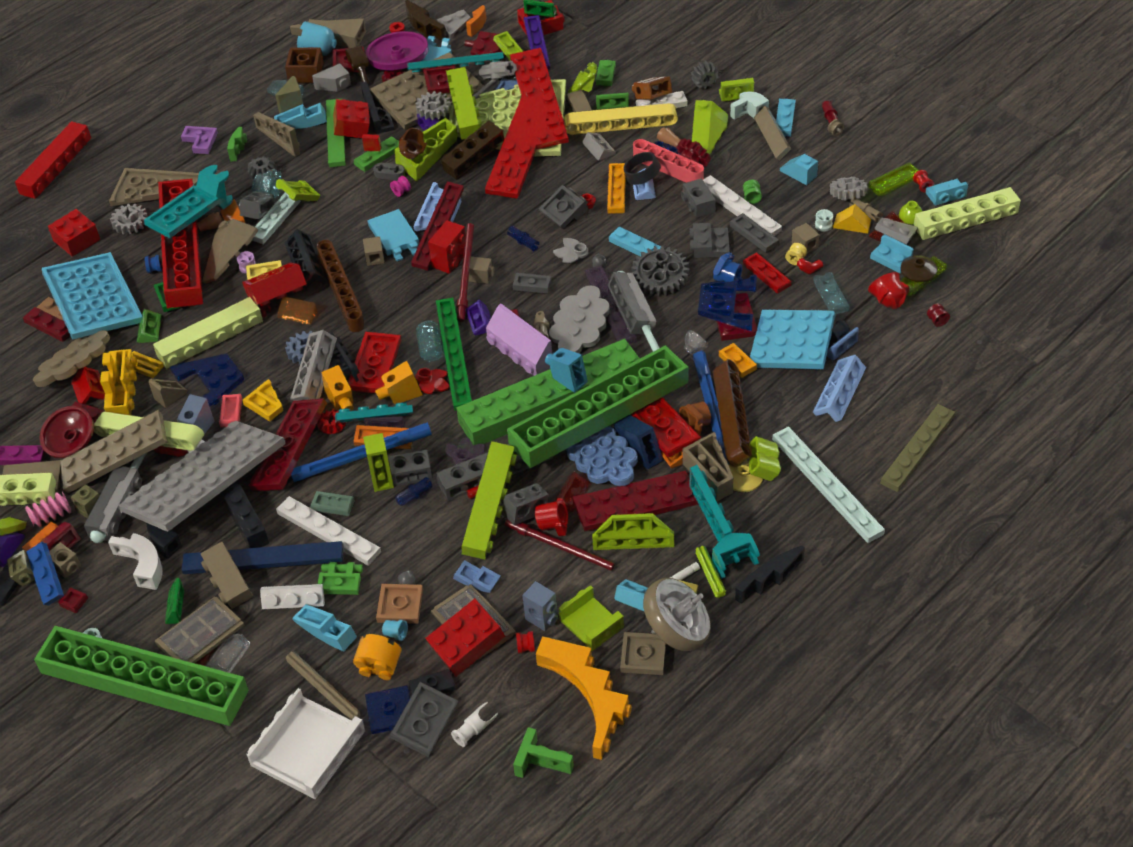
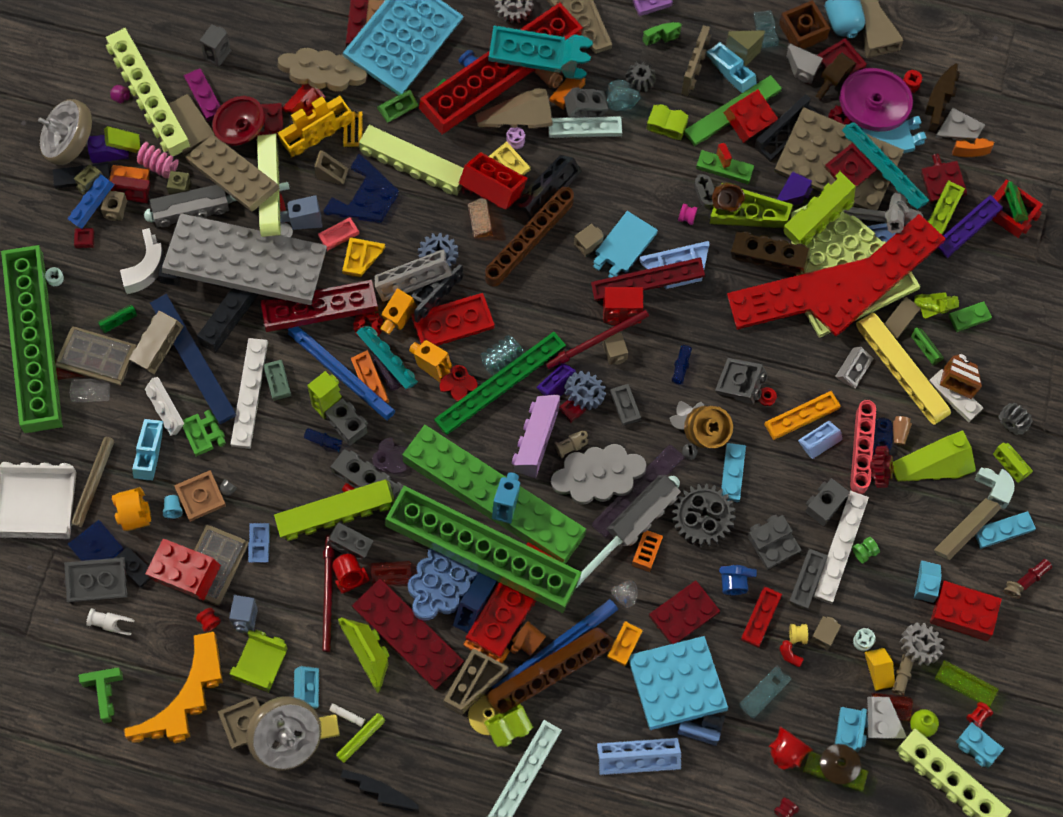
camera: 55 degrees right, 20 degrees up
lime plate [276,179,320,202] -> none
light grey gear [415,91,451,120] -> none
black tyre [624,152,661,185] -> none
teal hinge [689,465,760,579] -> none
clear blue wing [698,275,757,331] -> none
none -> sand blue gear [564,371,606,410]
none -> orange slope [632,530,663,572]
none -> lime brick [647,105,688,140]
none -> pearl gold wheel [684,406,733,448]
none -> red brick [930,581,1002,641]

